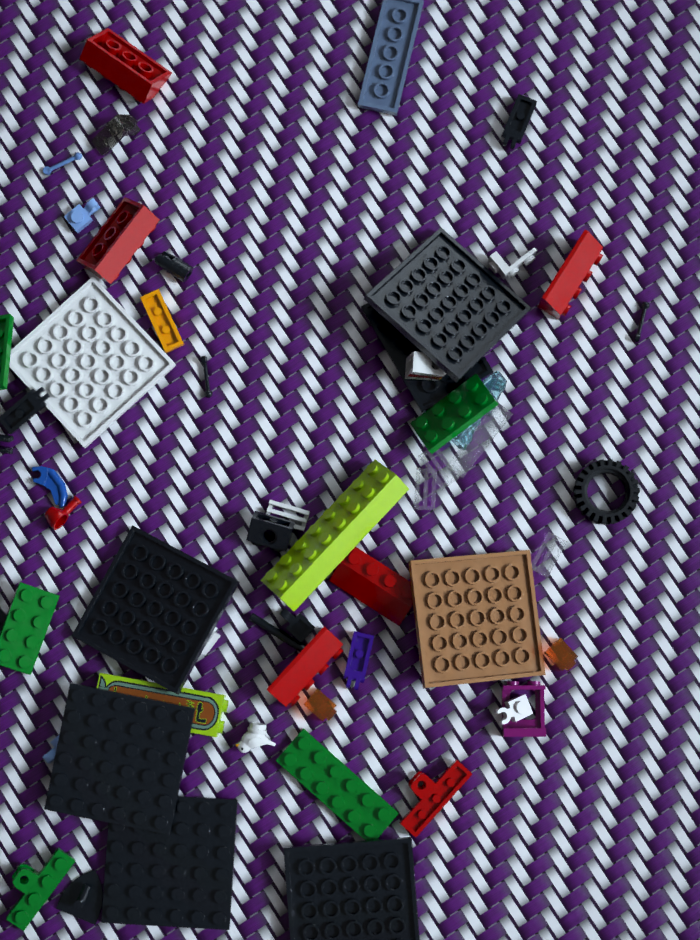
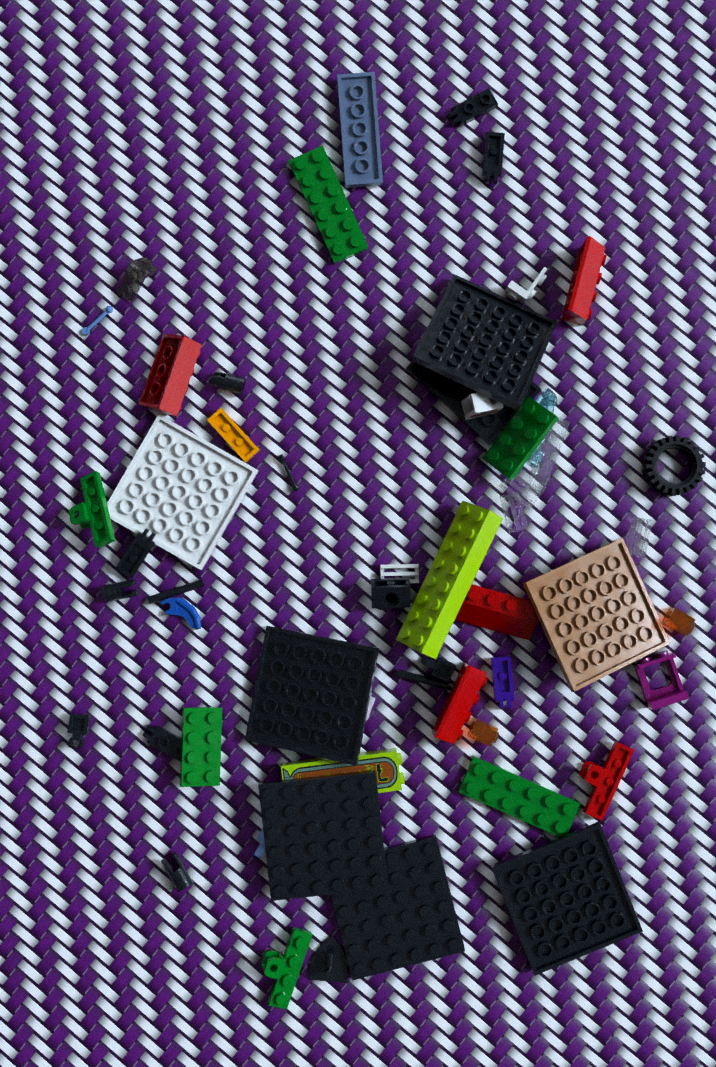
camera: 20 degrees left, 5 degrees up
red bar [45,495,82,530] -> none
light blue plate [64,198,101,233] -> none
red slope [79,28,172,104] -> none
white animal [235,722,276,753] -> none
white plate [494,694,533,724] -> none
black hinge [634,302,650,342] -> none
none -> black bar [148,579,205,604]
none -> green plate [288,146,369,264]
none -> black hinge [446,88,498,127]

